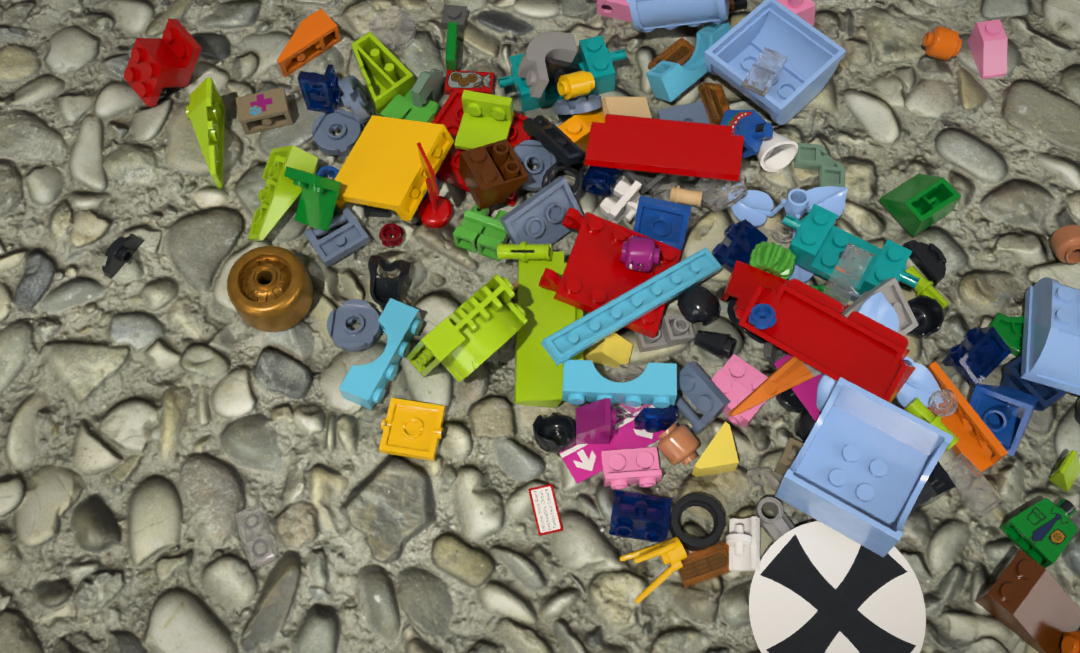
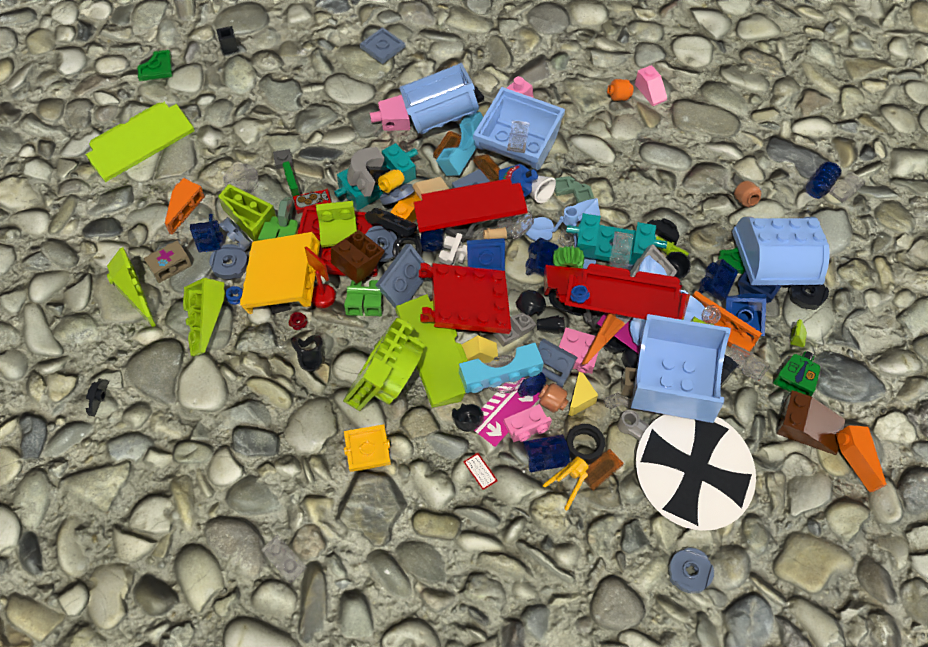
camera: 25 degrees left, 5 degrees down
red bracket [124,19,202,107] -> none
pearl gold wheel [227,246,314,332] -> none
green bracket [284,166,341,232] -> none
sand blue plate [303,207,370,267] -> none
sand blue plate [327,299,381,352] -> none
medium azure arch [339,298,423,410] -> none
lime pin [497,241,552,262] -> none
medium azure tile [541,247,722,366] -> none
magenta slope [576,398,616,444] -> none
magenta head [621,236,660,272] -> none
white hips [726,516,761,572] -> none
green slope [879,173,961,237] -> none

